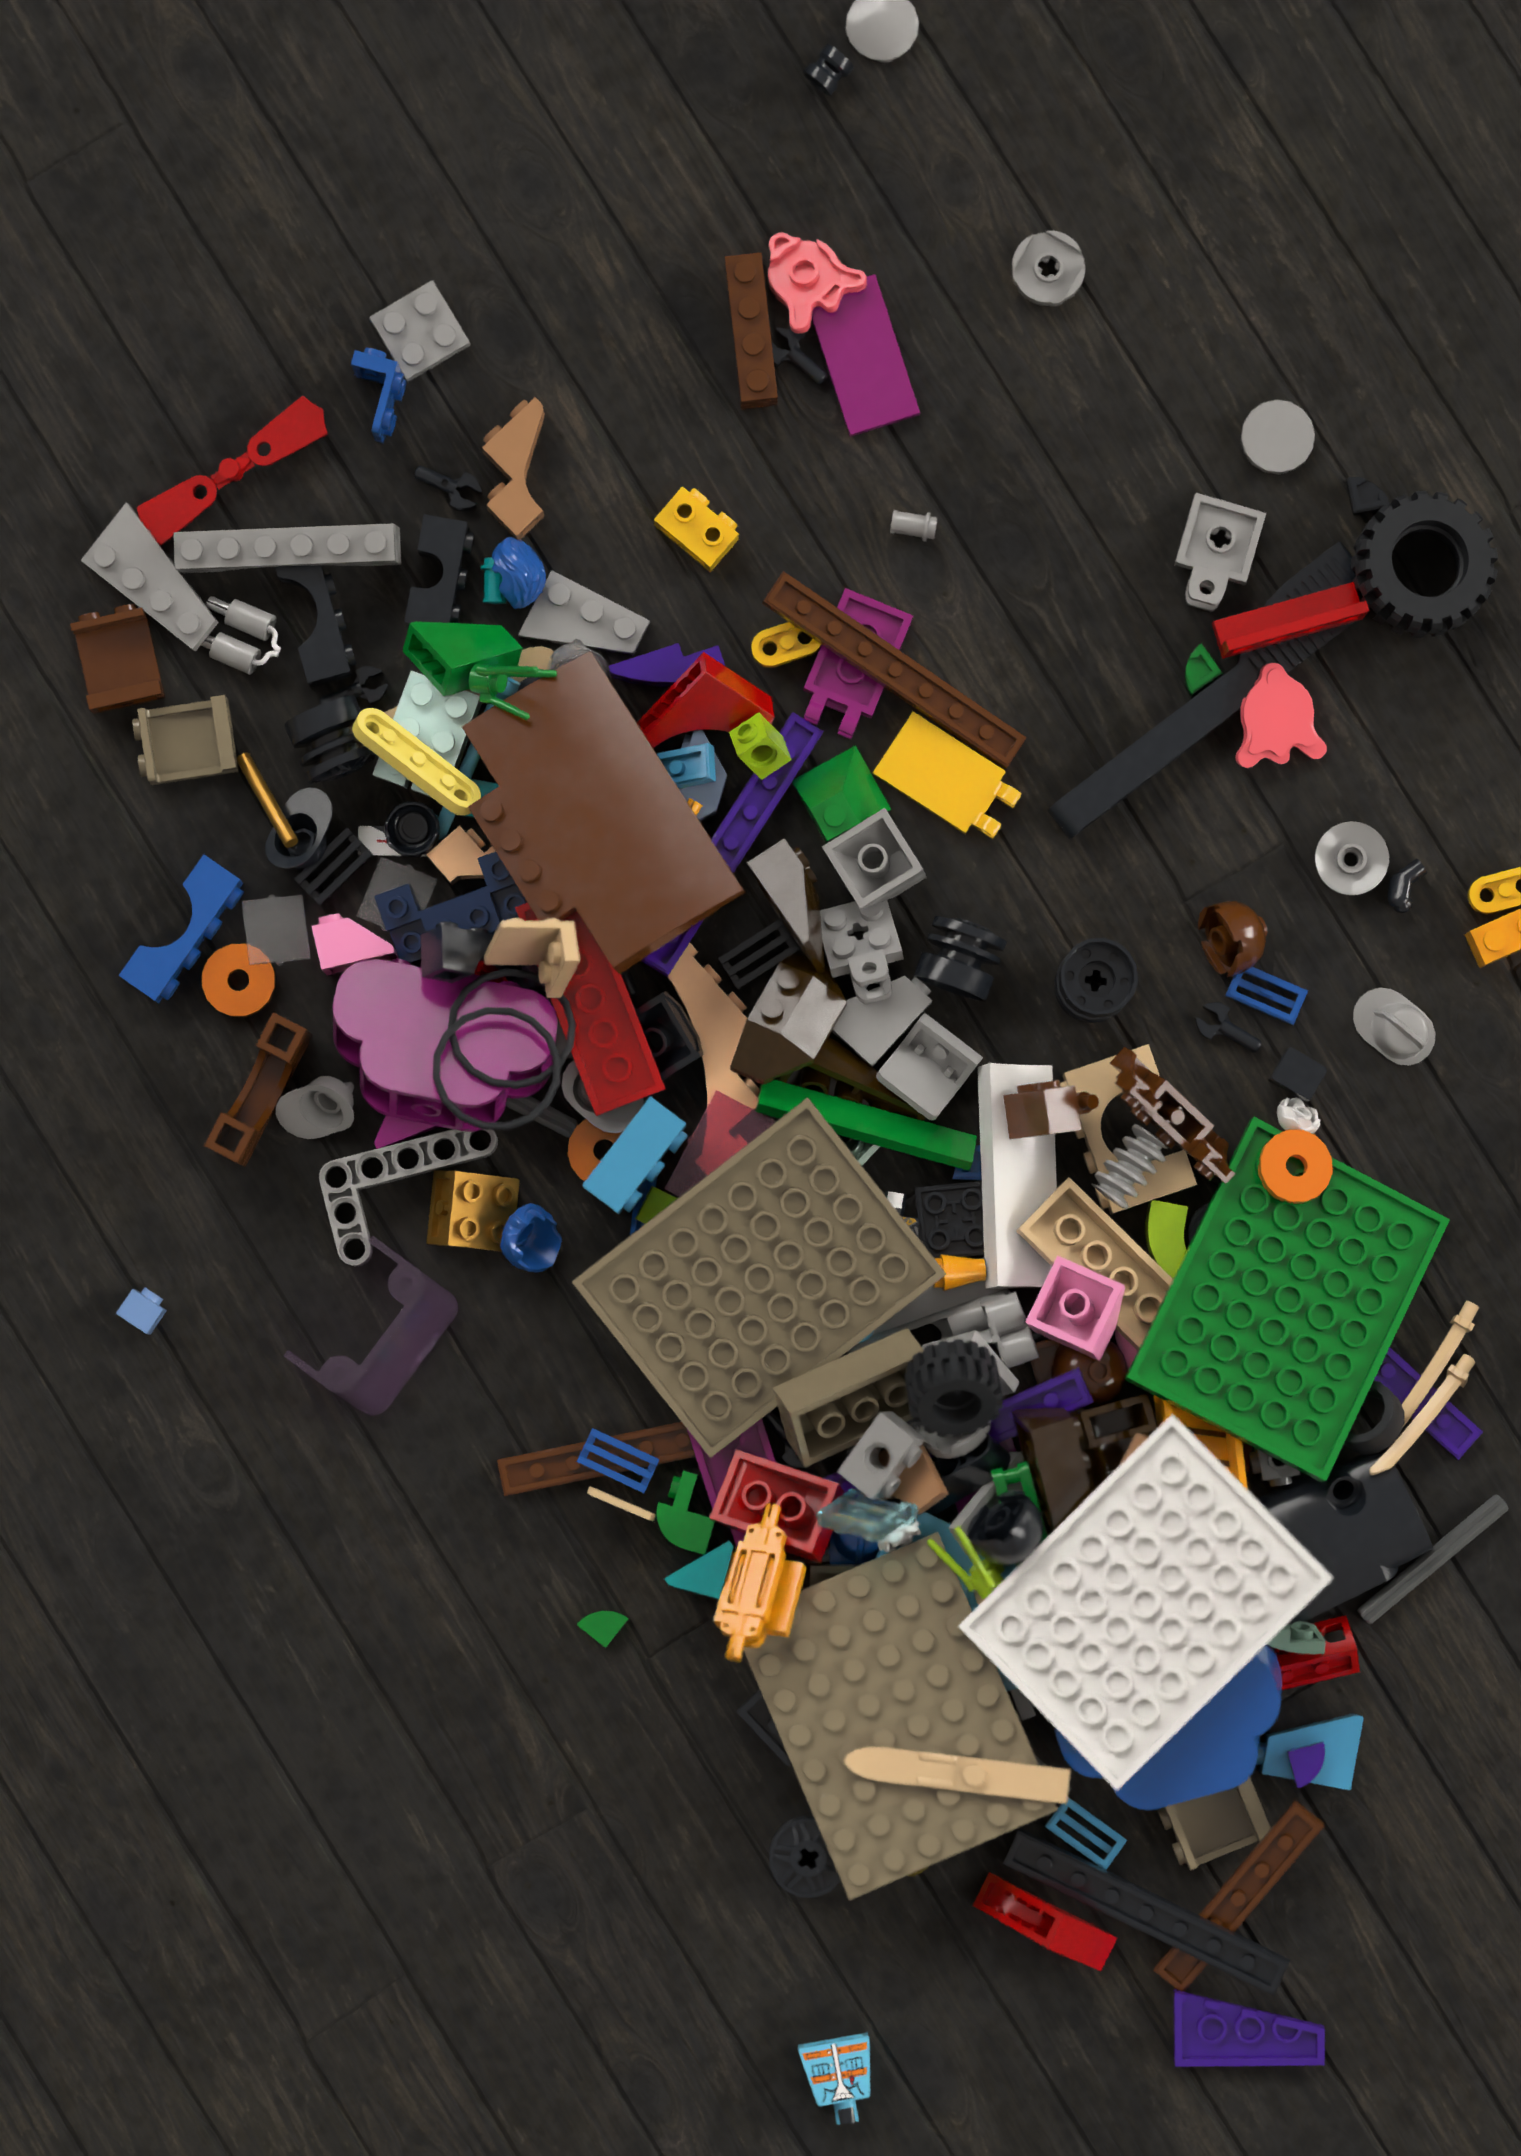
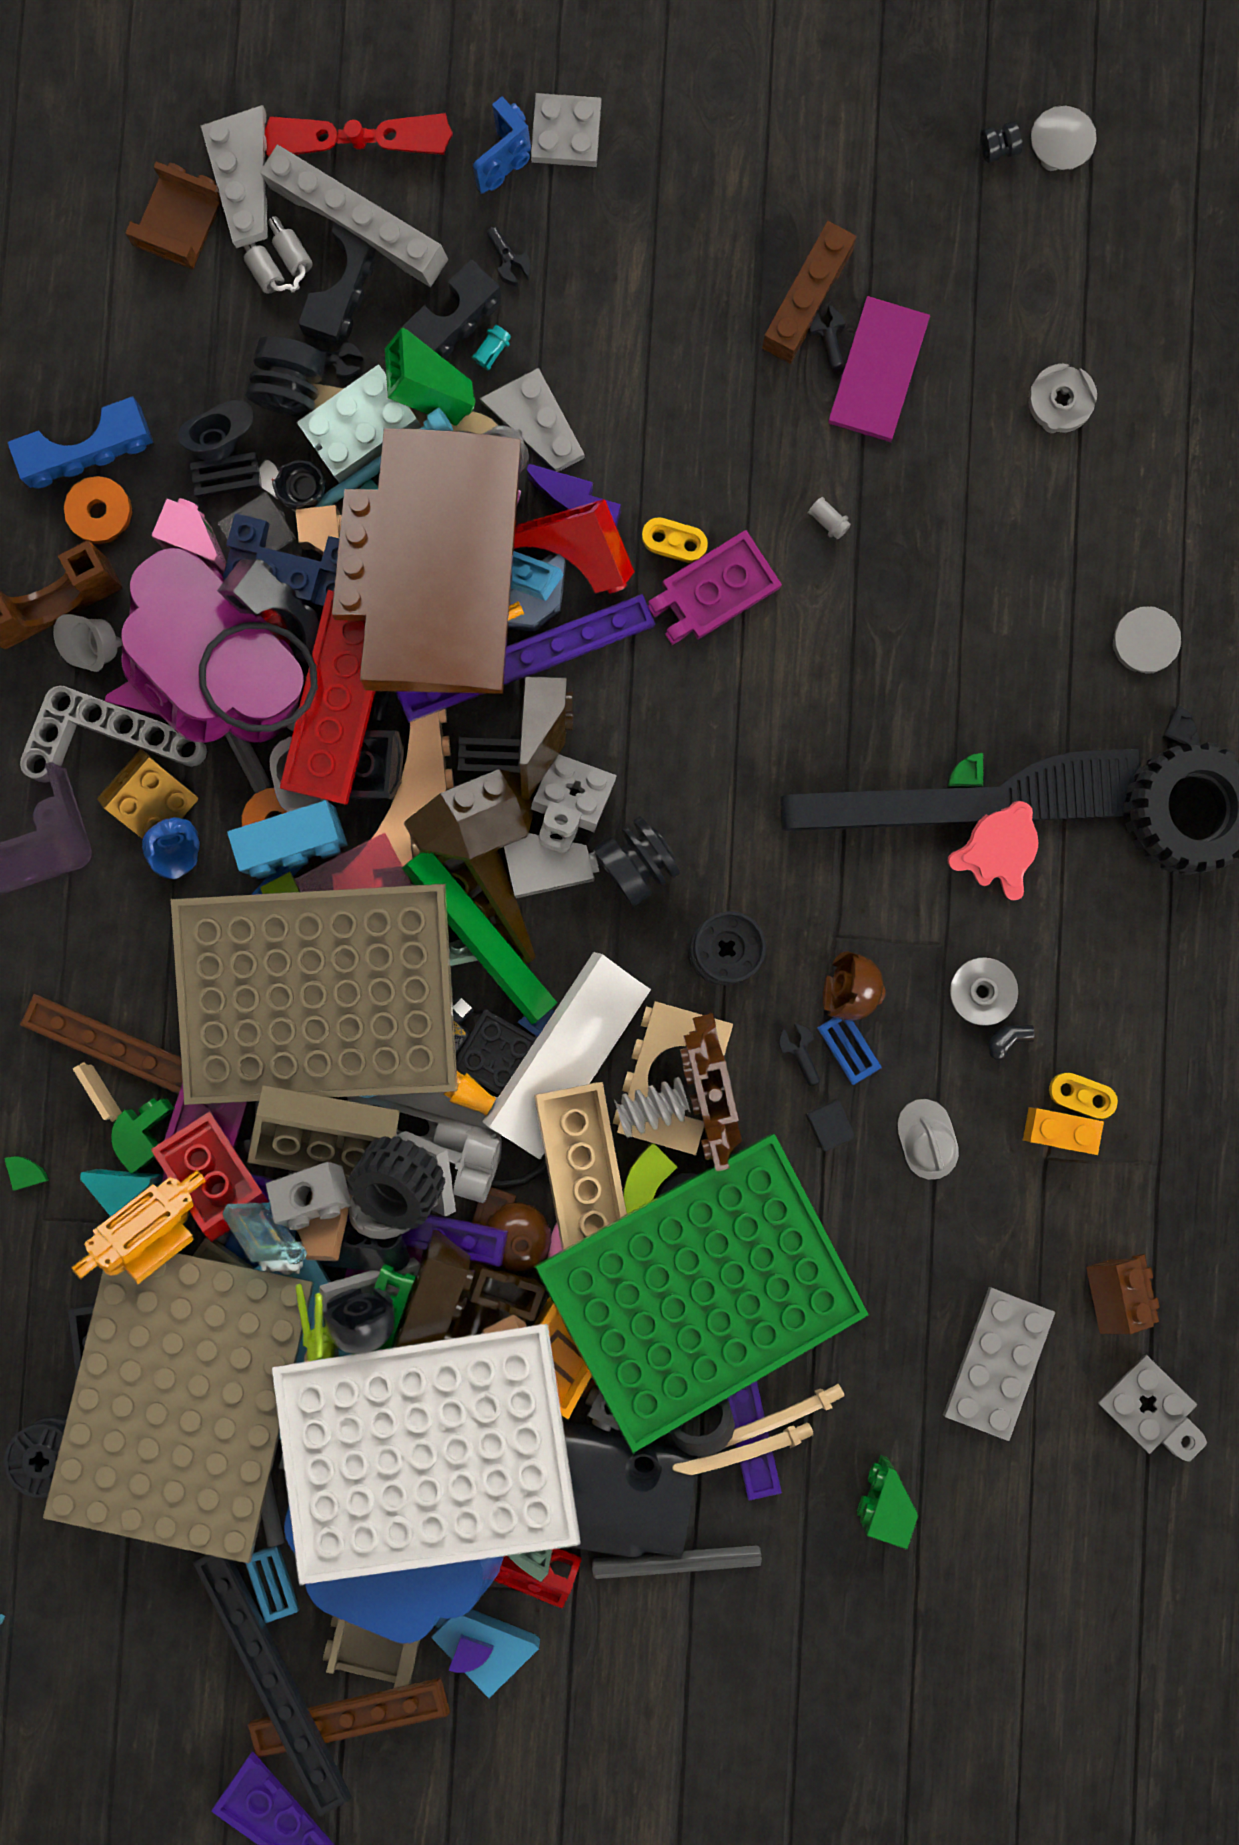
camera: 40 degrees right, 0 degrees up
dark tan panel [132,695,239,785] -> none
pearl gold bar [236,753,298,848] -> none
clear piece [241,894,310,966] -> none
light yellow plate [352,708,481,816] -> none
black piece [433,1007,561,1130] -> none
green plant [469,664,557,720] -> none
medium nougat arch [482,397,545,540] -> none
tan bracket [484,918,580,998] -> none
blue hair [492,537,546,609] -> none
blue tile [577,1428,660,1493] -> none
yellow brick [654,486,739,572] -> none
lime brick [729,712,791,780] -> none
reddish brown tile [762,571,1027,769] -> none
coral tile [767,233,867,334] -> none
green slope [792,745,891,844] -> none
light grey slope [822,808,927,909] -> none
tan piece [845,1747,1071,1804] -> none
yellow tile [873,712,1022,839] -> none
light grey bracket [876,1012,983,1120] -> none
red arch [972,1872,1117,1971] -> none
reddish brown brick [1003,1080,1099,1139] -> none
bright pink slope [1025,1255,1125,1361] -> none
light grey plate [1174,493,1266,612] -> none
red fence [1212,582,1370,659] -> none
orange tile [1258,1130,1333,1204] -> none
white plate [1277,1097,1321,1134] -> none

